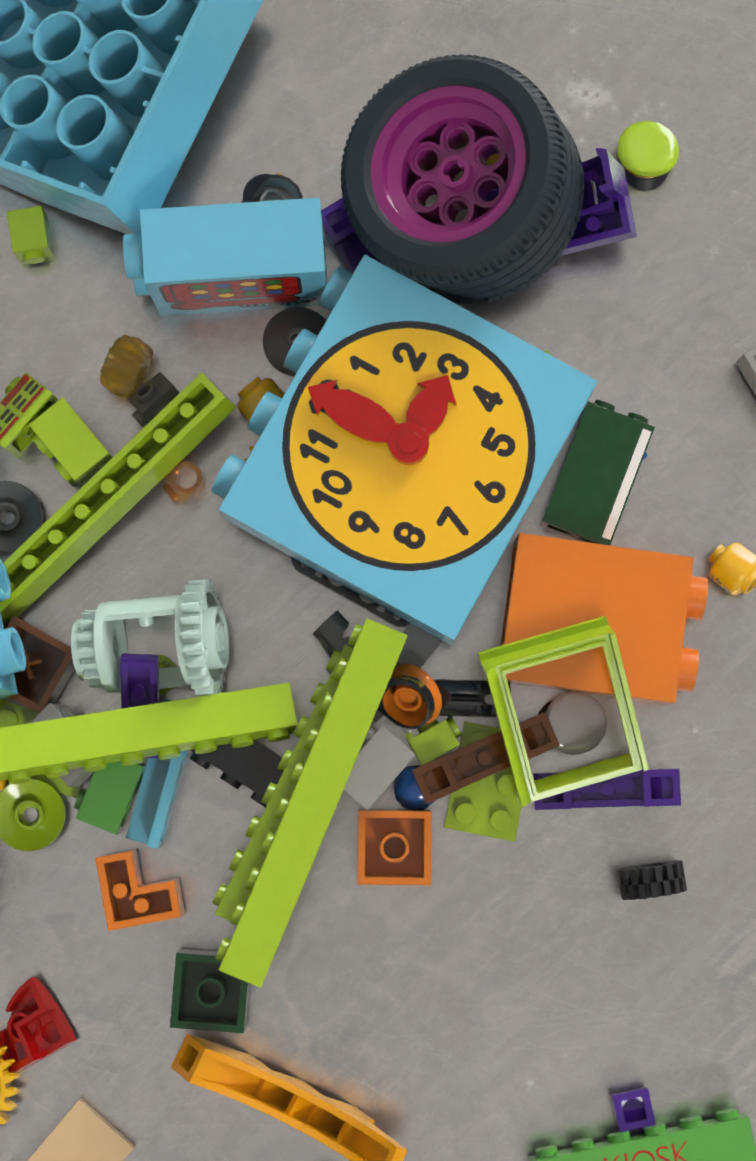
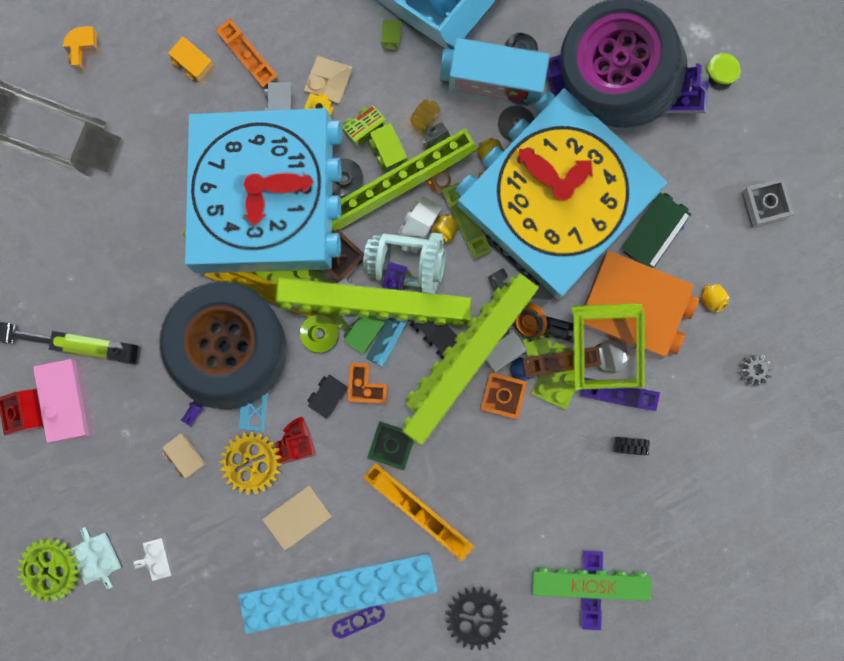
camera: 10 degrees right, 0 degrees up
none -> black brick [307,374,348,420]
none -> white brick [397,197,443,254]
none -> yellow head [431,214,459,244]
none -> lime slope [442,182,492,259]

